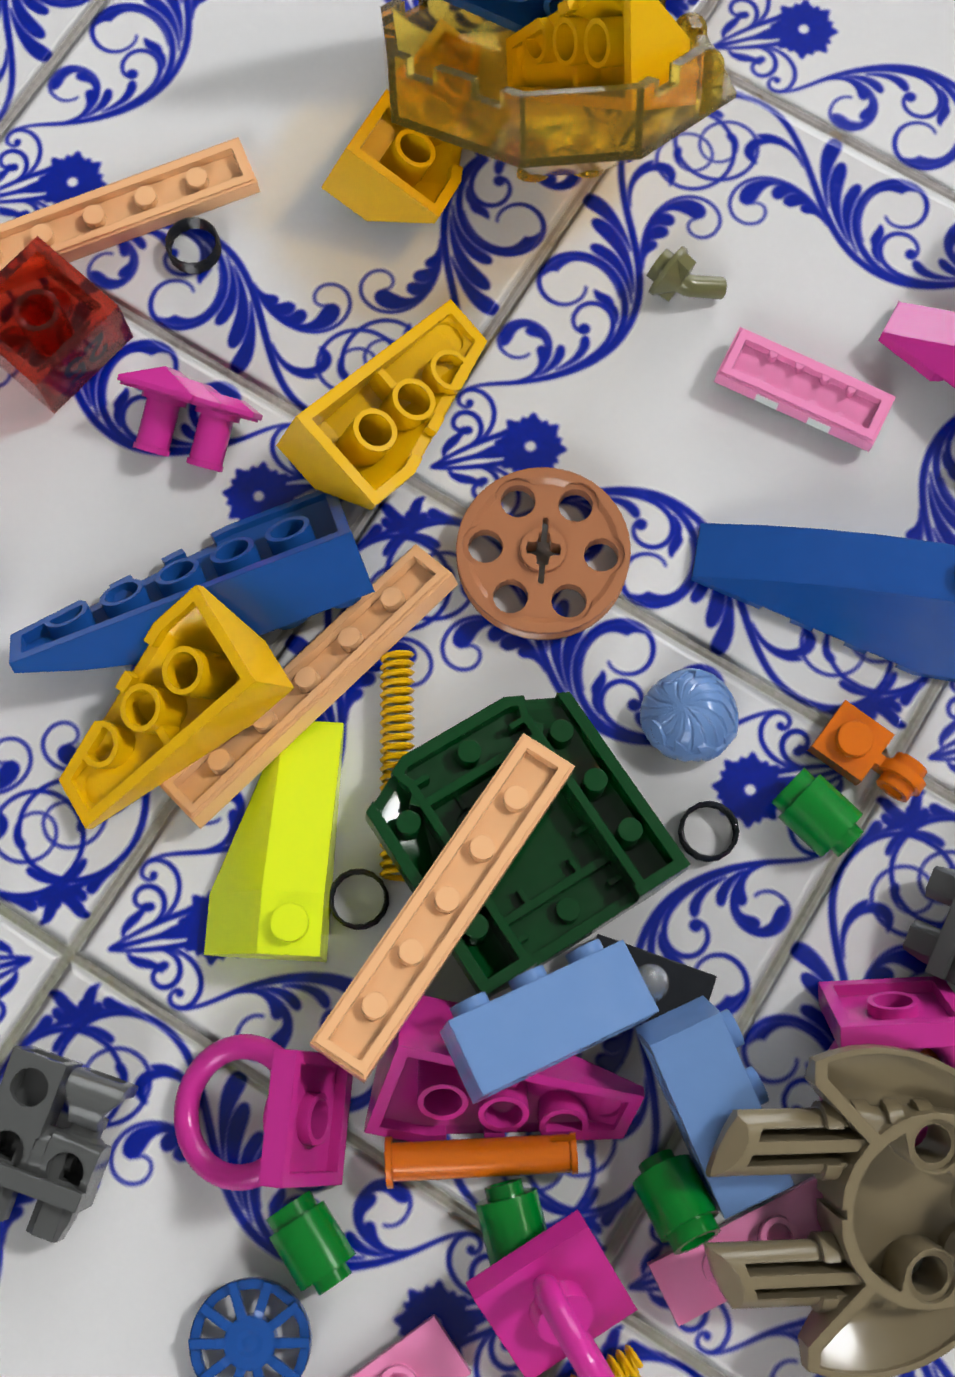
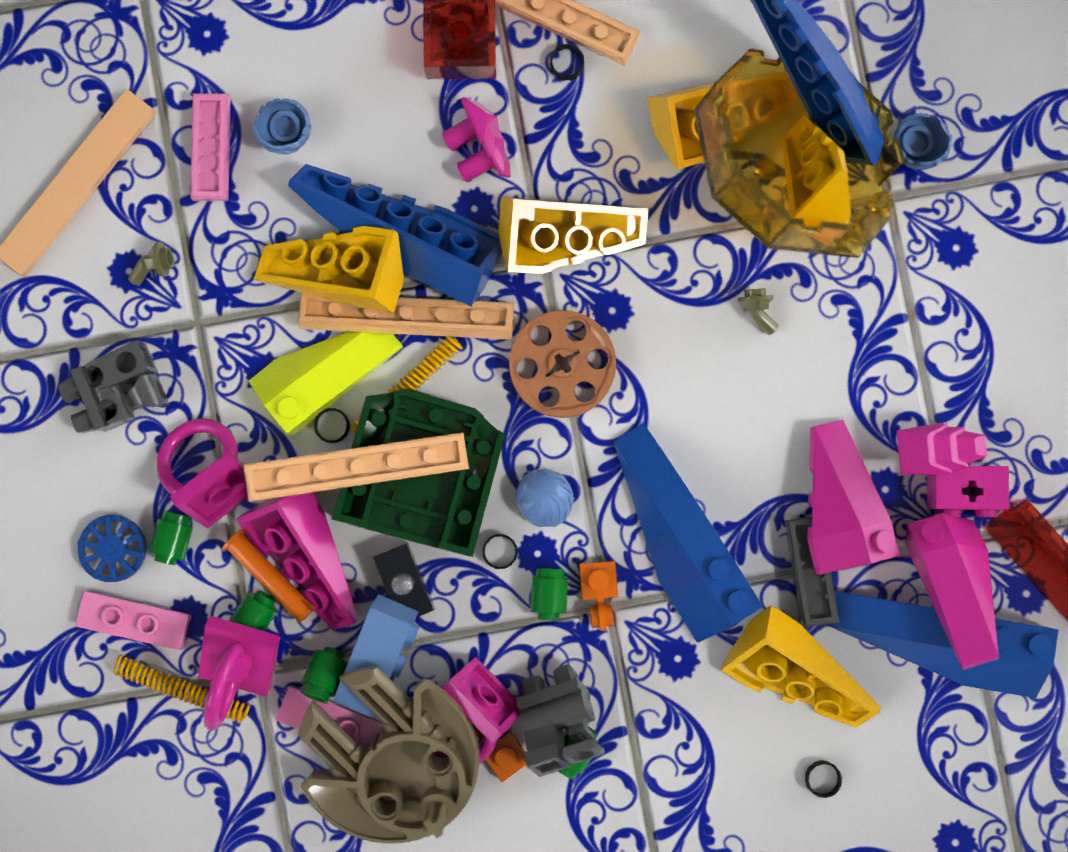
camera: 45 degrees right, 10 degrees up
medium blue brick [440,939,659,1104] -> none
bright pink plate [714,327,896,452] -> none

